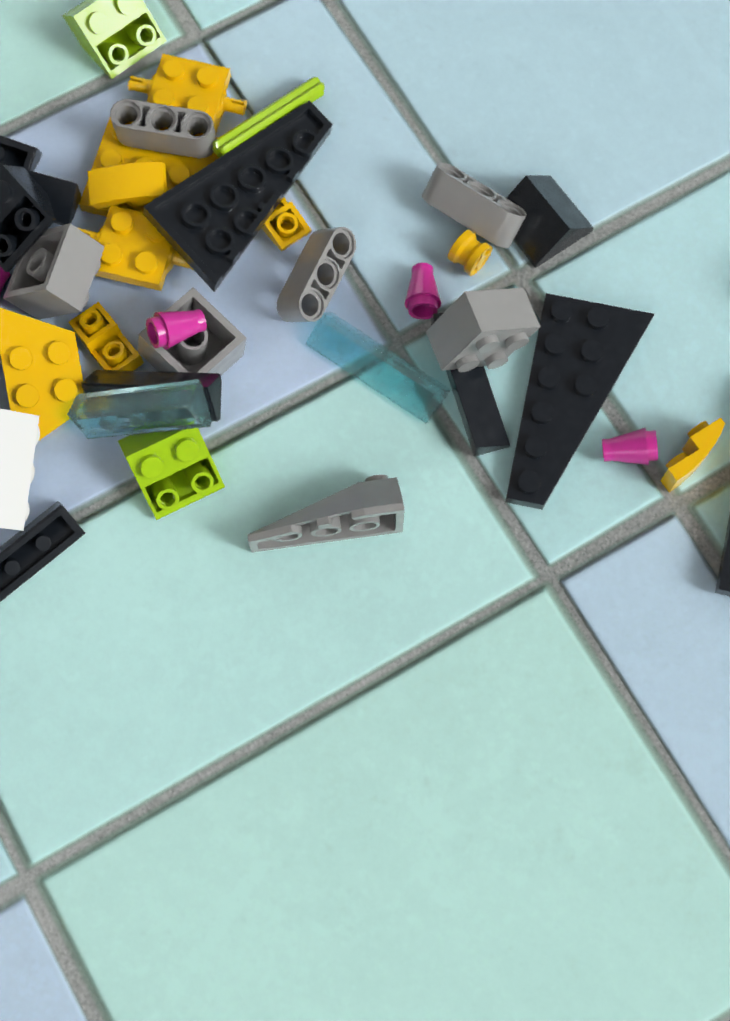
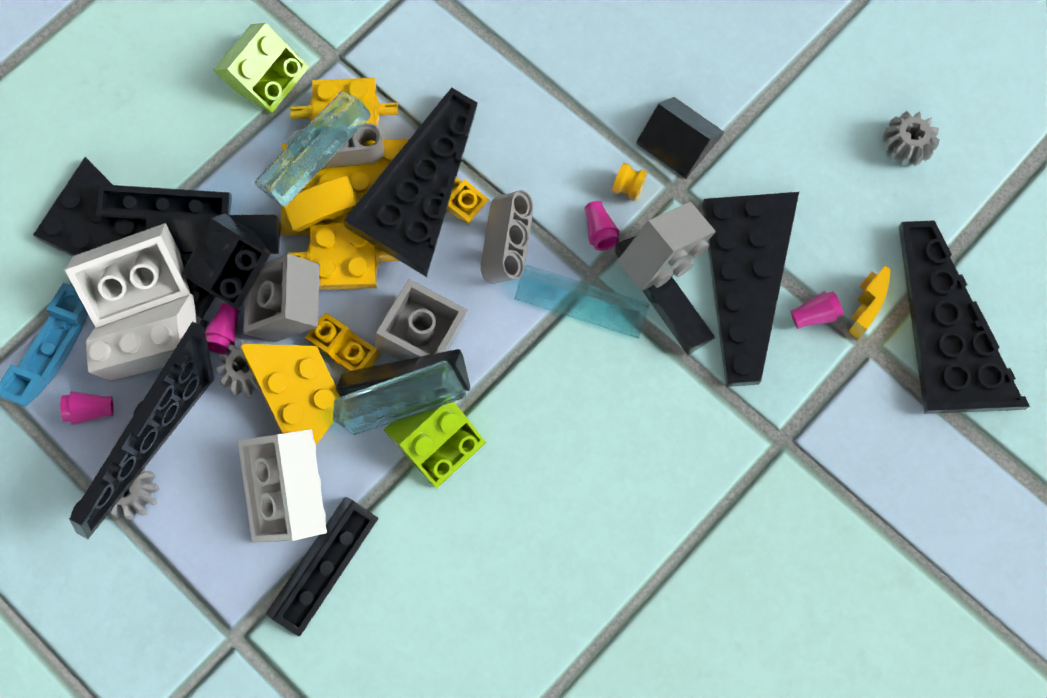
camera: 15 degrees left, 0 degrees up
dark pink cone [146,309,207,350] -> none
lime axle [212,77,325,158] -> none
light grey wedge [248,475,405,552] -> none
light grey beam [422,162,527,248] -> none
none -> clear light blue slope [254,91,371,207]

